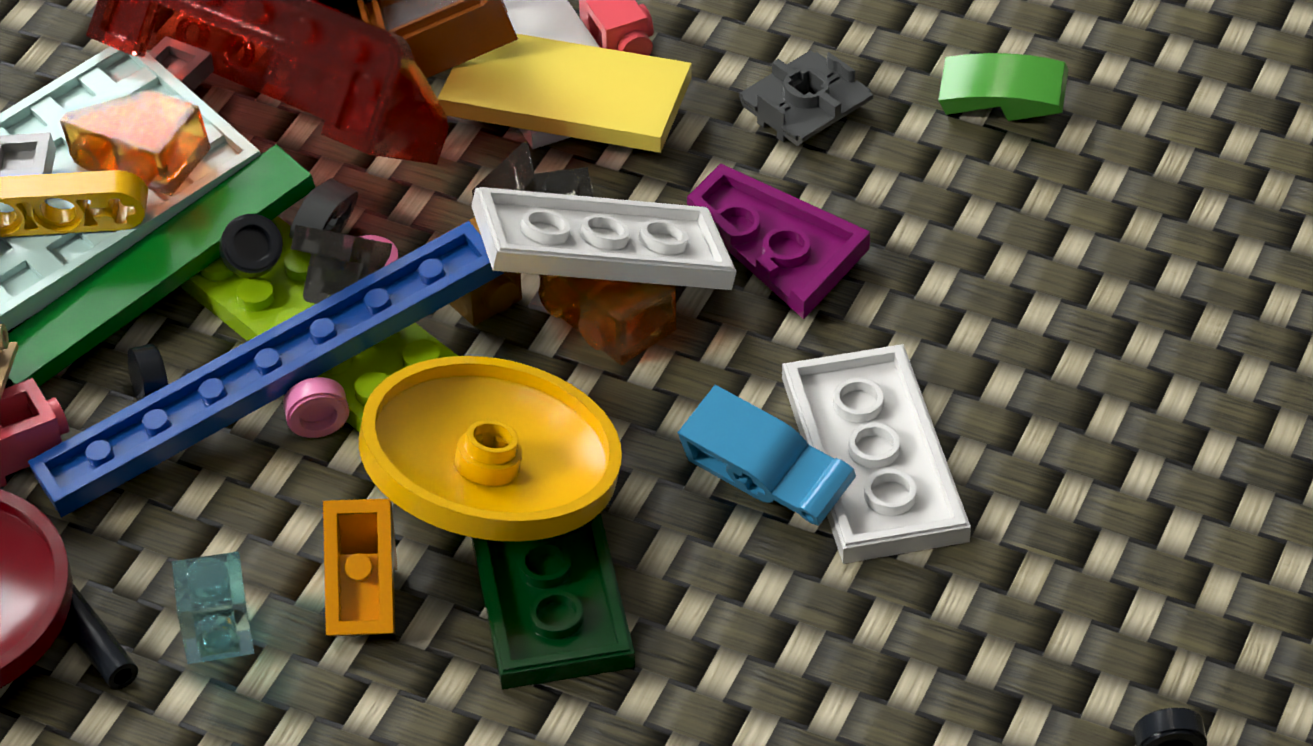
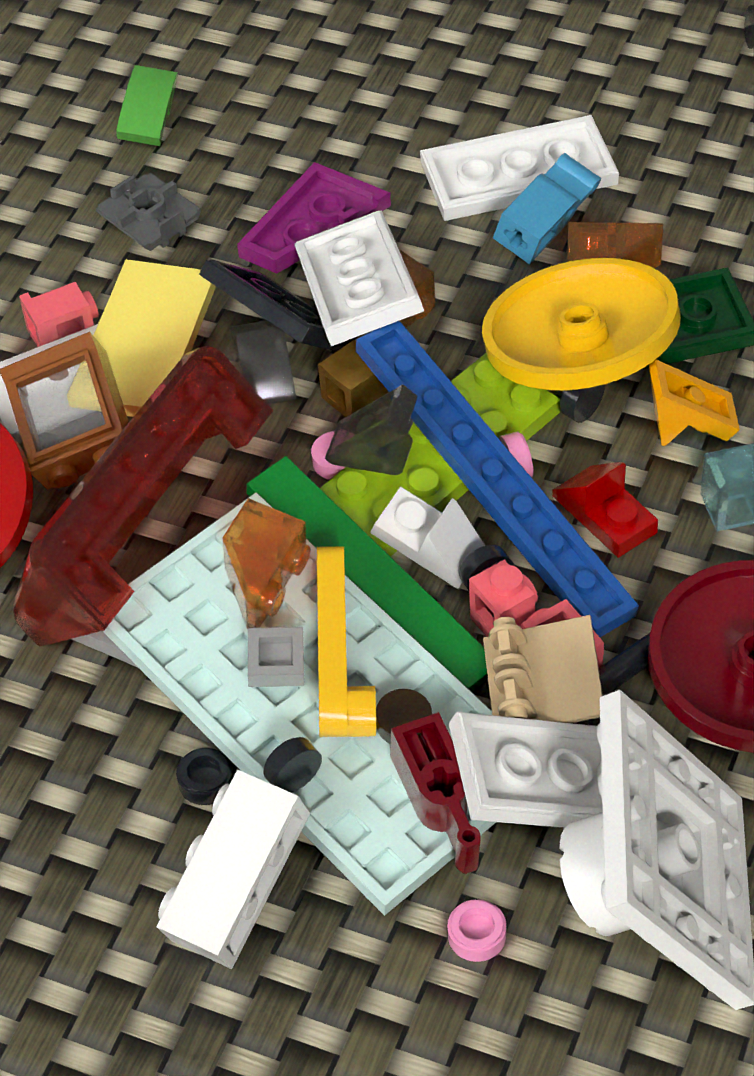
camera: 90 degrees left, 5 degrees up
black tile [219,214,283,278] -> none
dark grey beam [289,178,358,251] -> none
none -> black tile [199,259,358,351]
none -> white slope [371,487,485,589]
none -> coral brick [469,559,538,637]
none -> red slope [552,462,658,558]
none -> clear orange slope [567,222,663,268]

